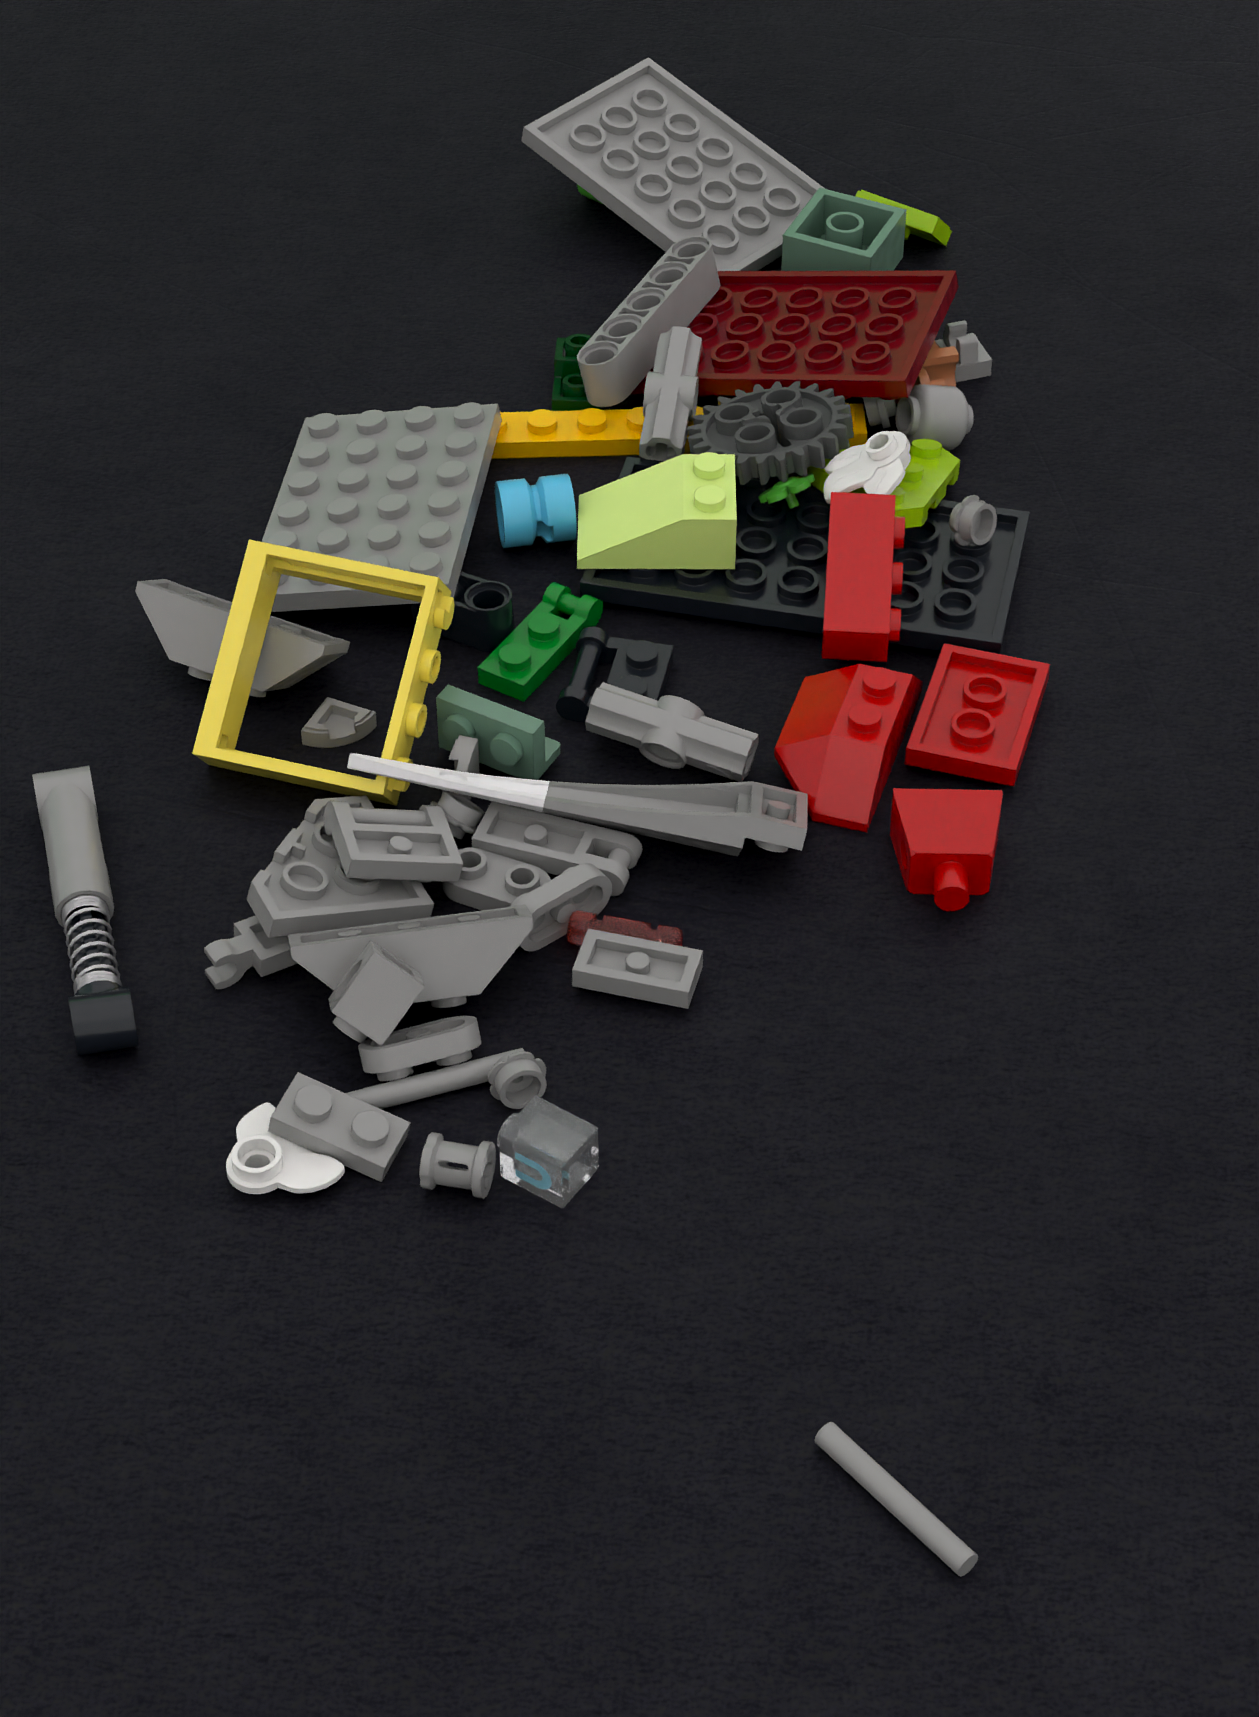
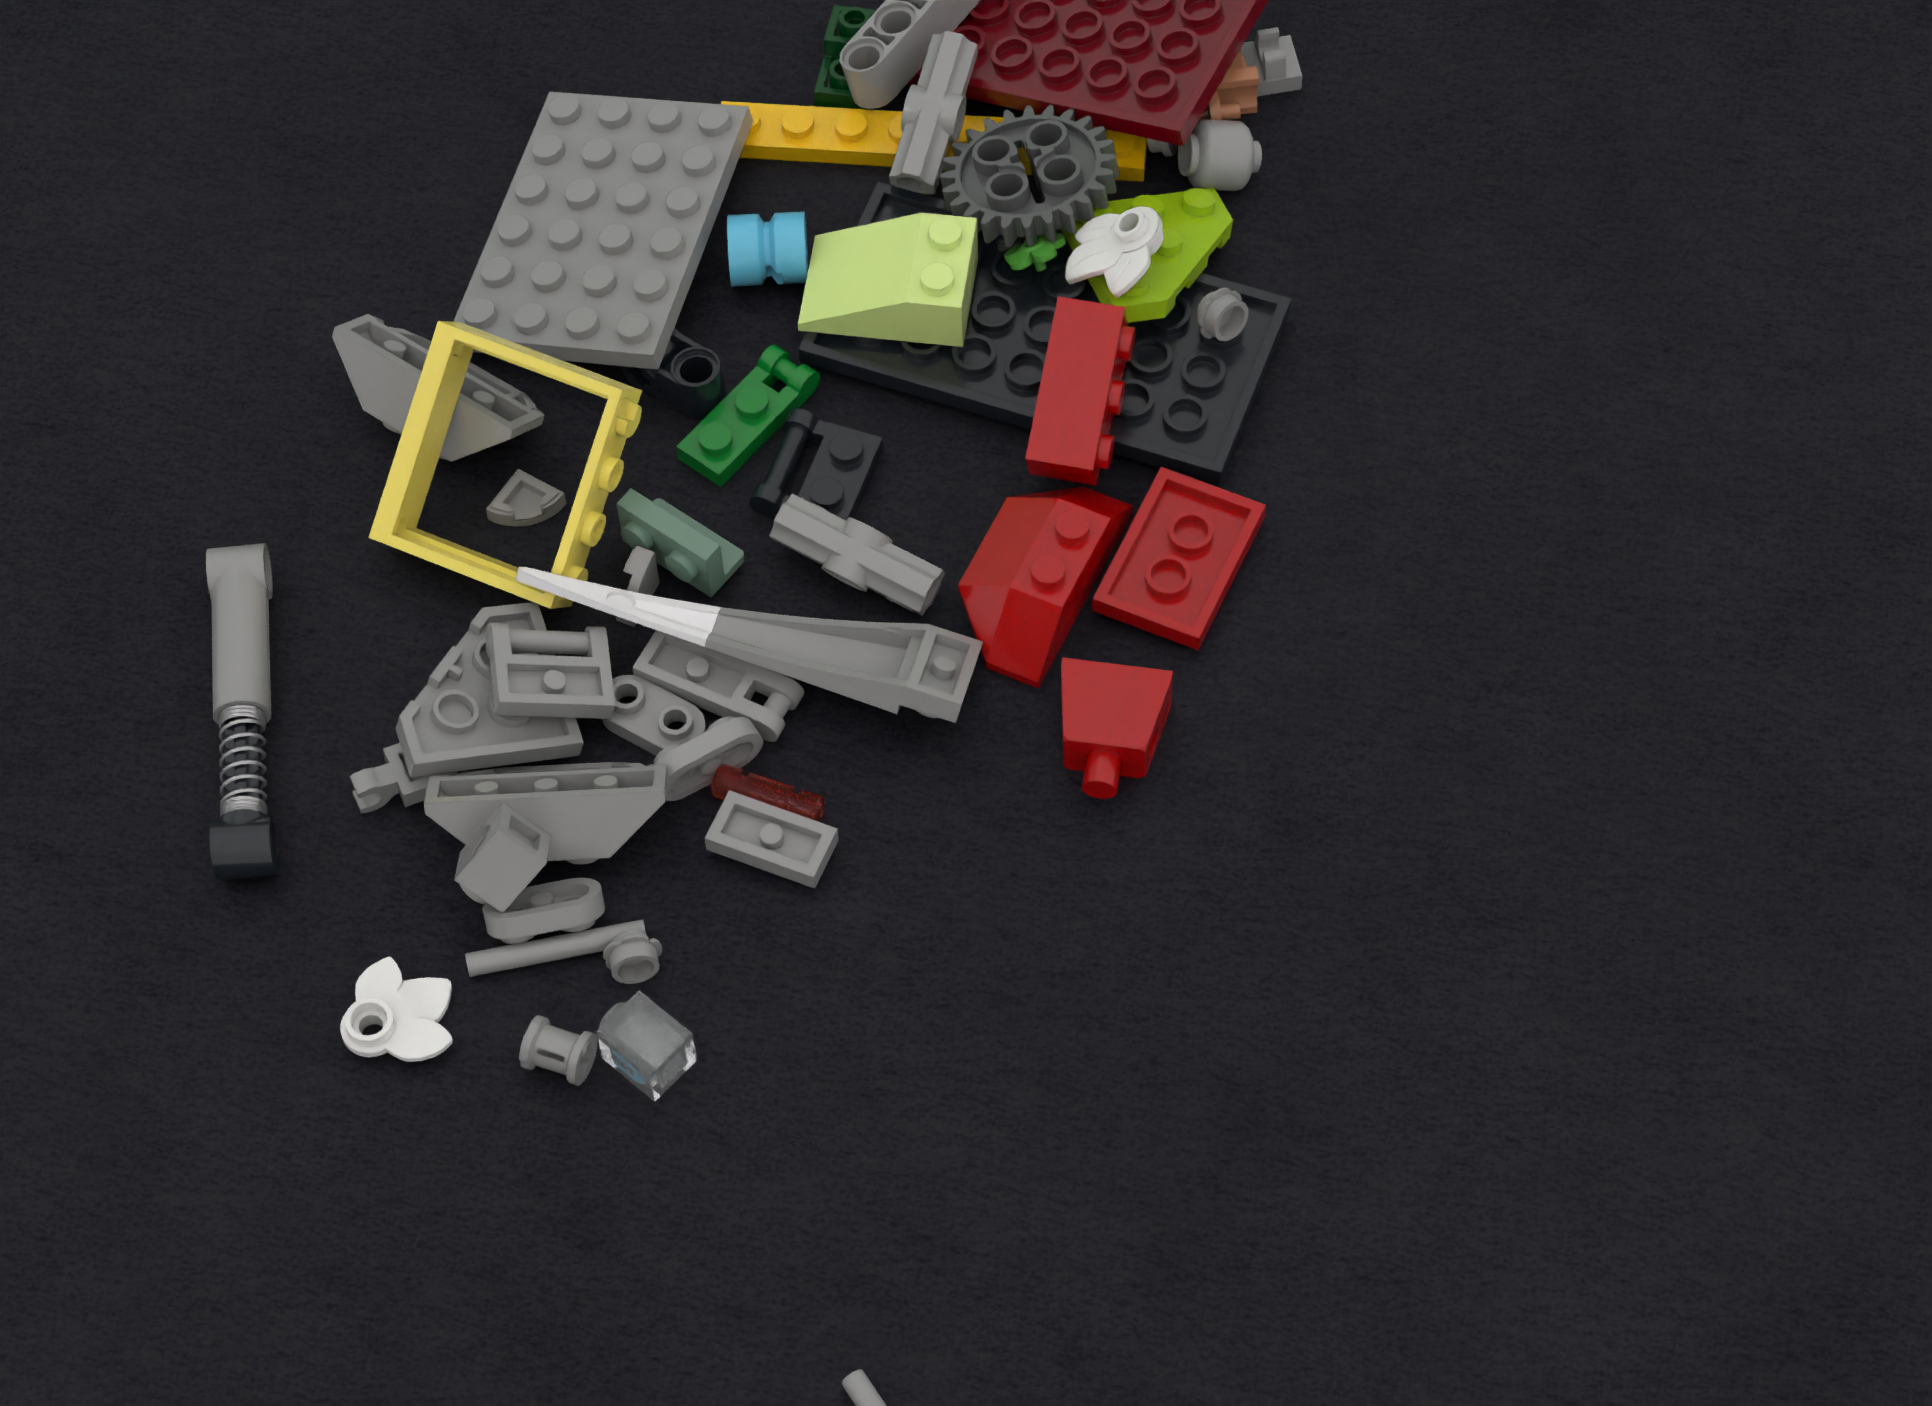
camera: 10 degrees right, 15 degrees up
light grey plate [268,1072,411,1182] -> none
light grey plate [430,790,484,840] -> none

